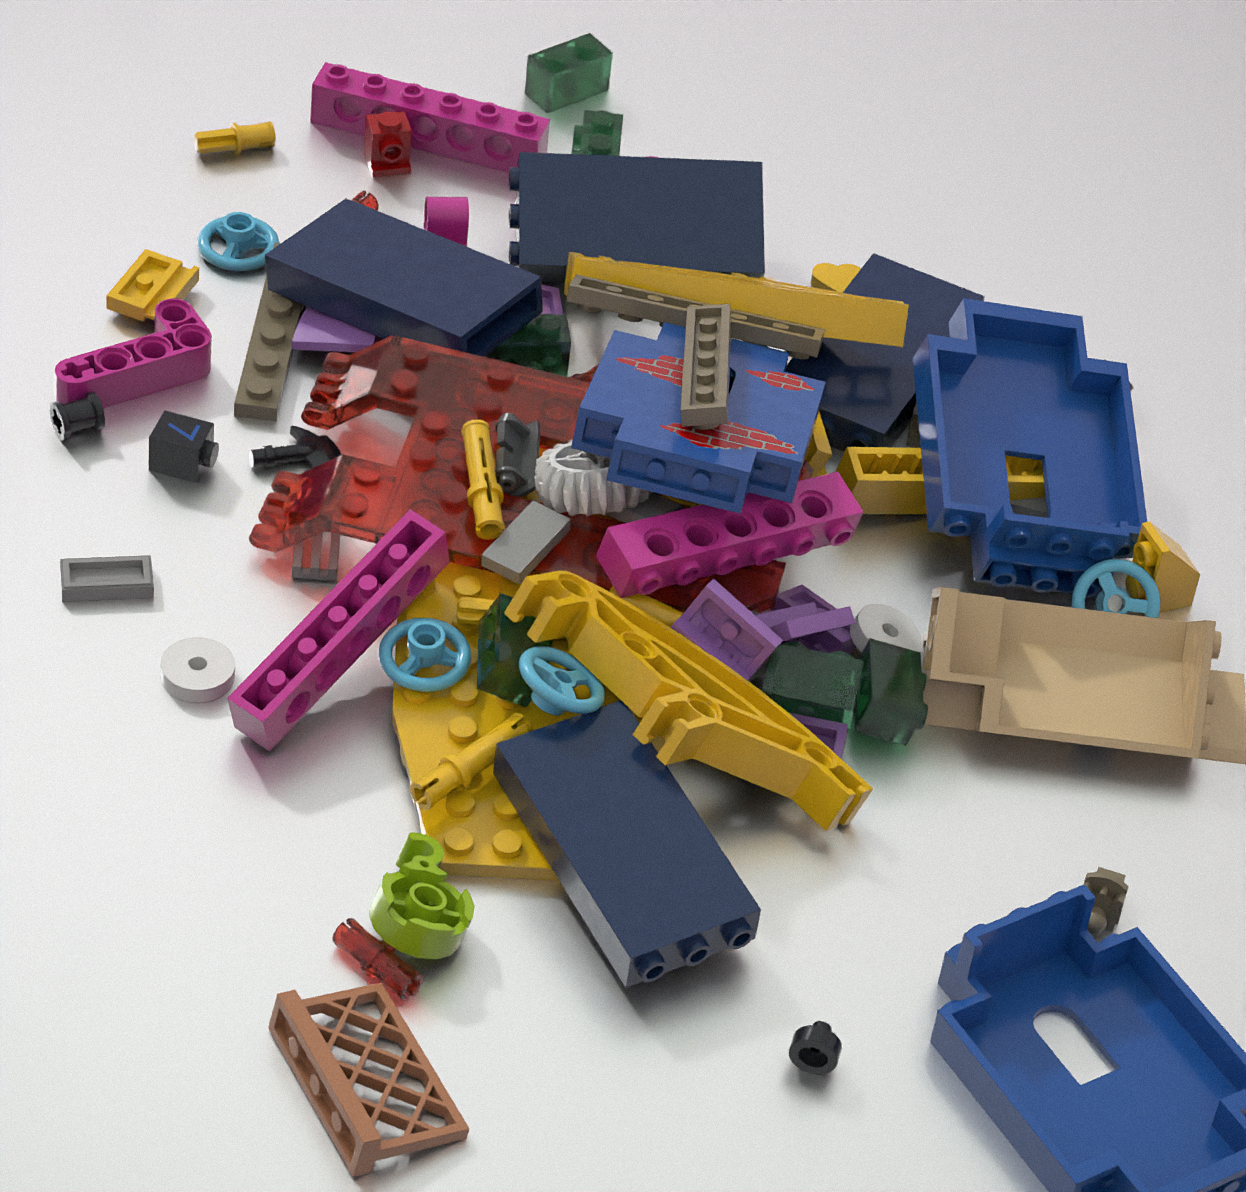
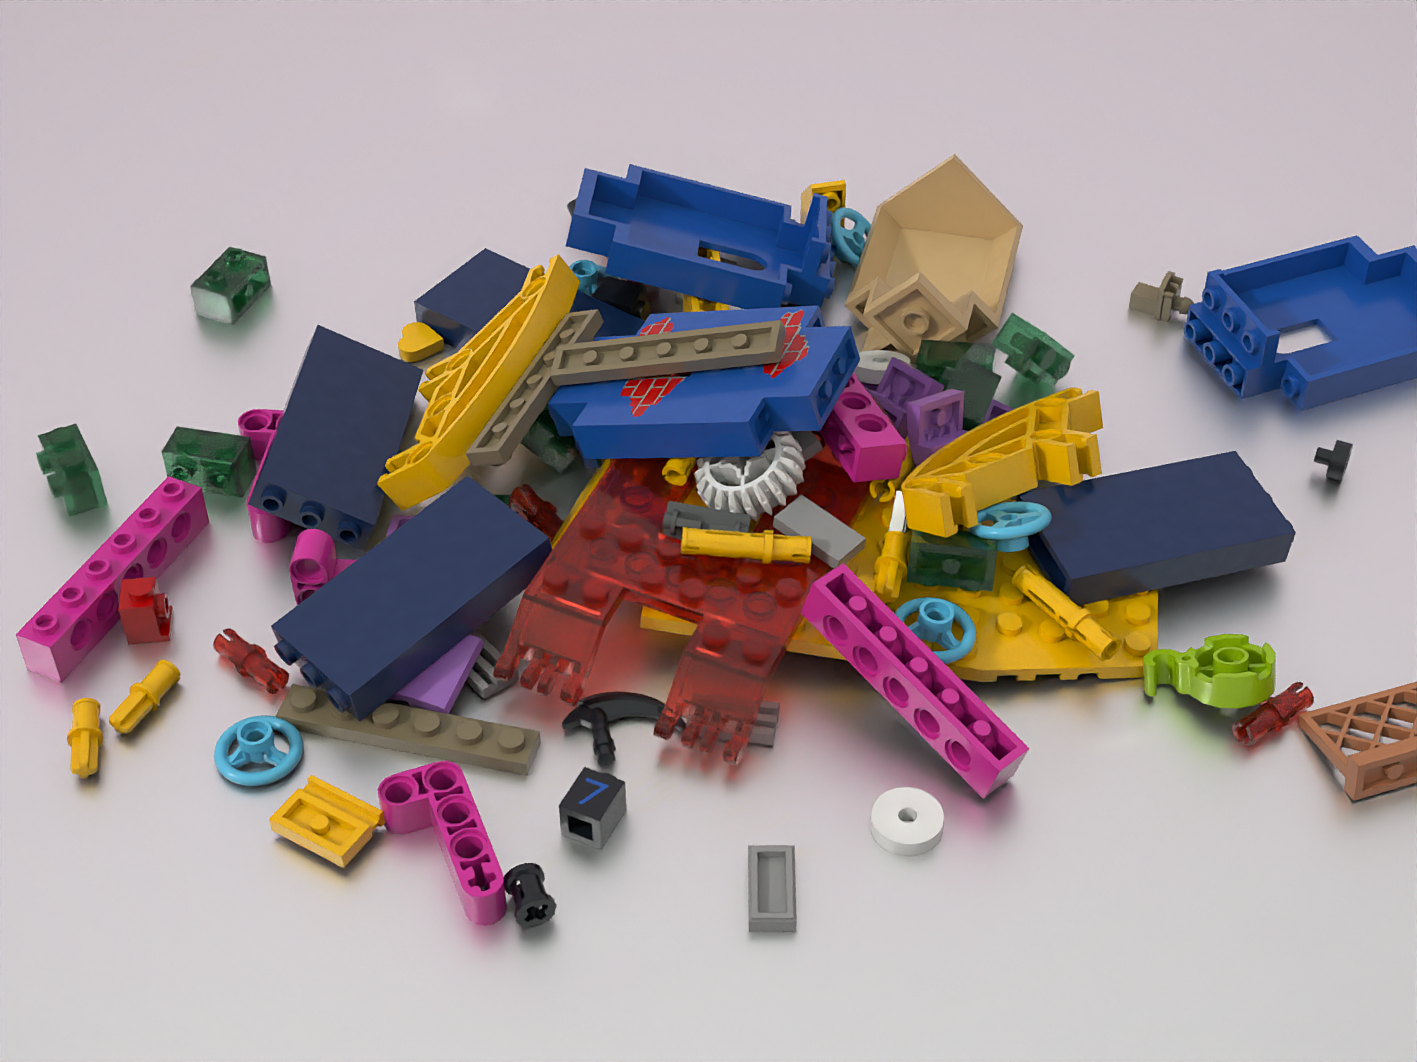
camera: 75 degrees left, 0 degrees up
none -> yellow axle [109,660,181,734]
none -> clear green brick [190,247,271,325]
none -> clear green brick [991,313,1075,387]

